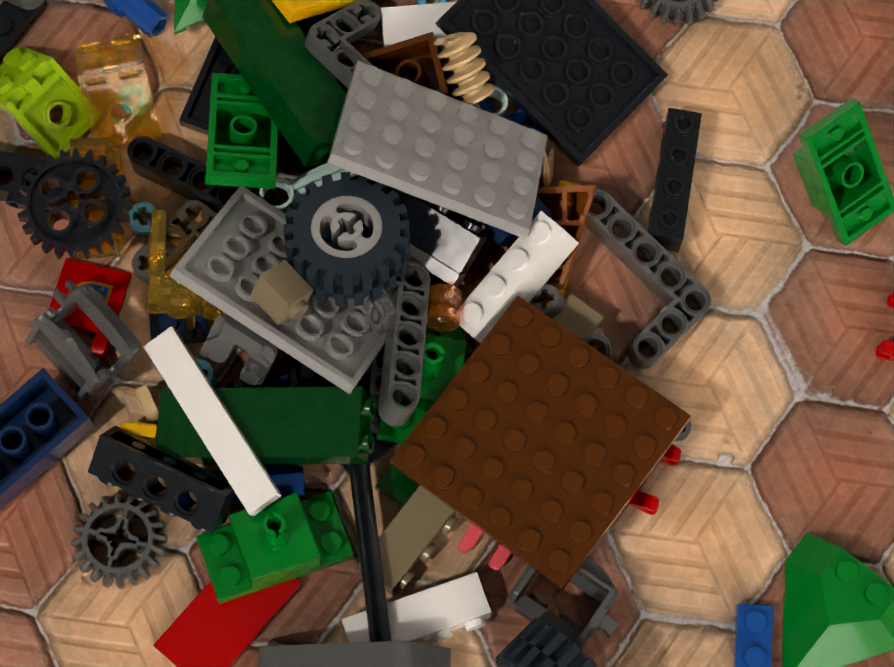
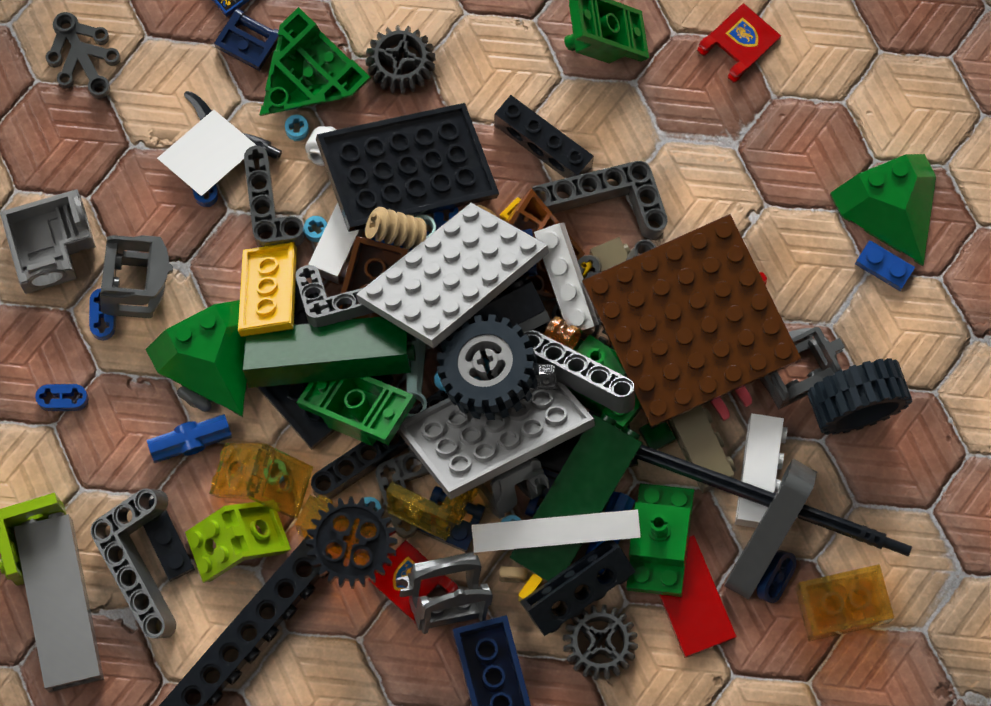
camera: 60 degrees left, 0 degrees up
dark tan brick [250,260,314,325] -> none

